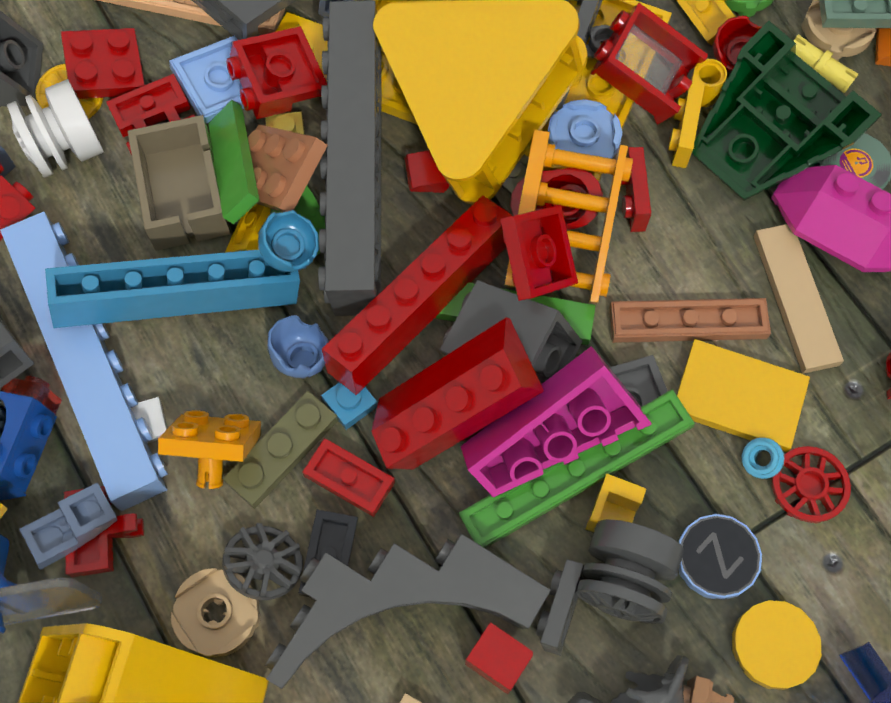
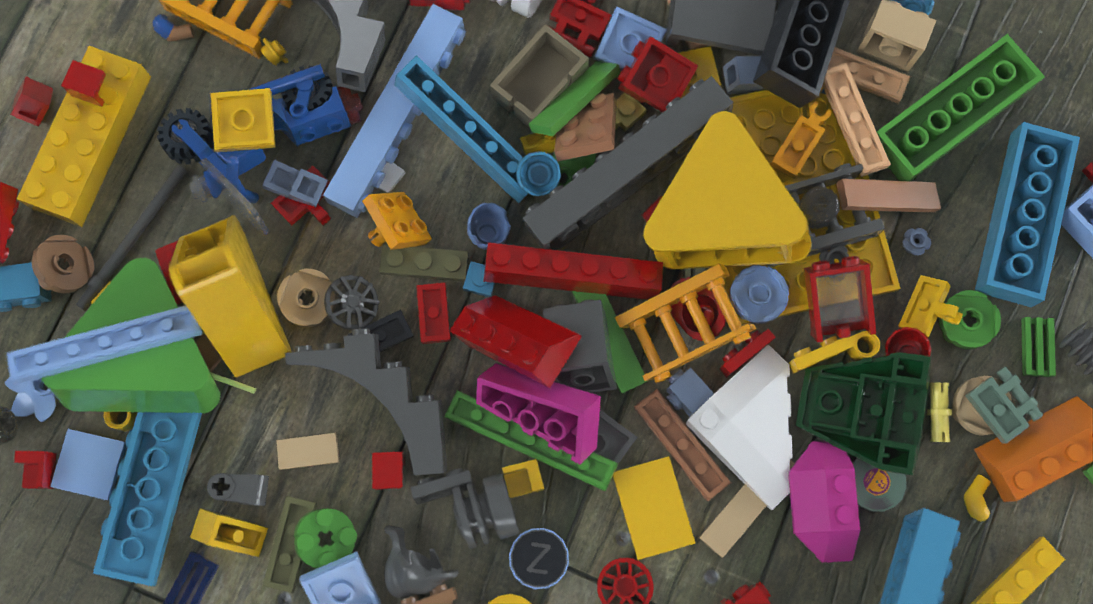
camera: 55 degrees right, 10 degrees up
red plate [500,205,578,301] -> none
medium azure plate [742,438,785,479] -> none
none -> sand blue brick [666,367,714,417]
none -> white slope [686,345,792,510]

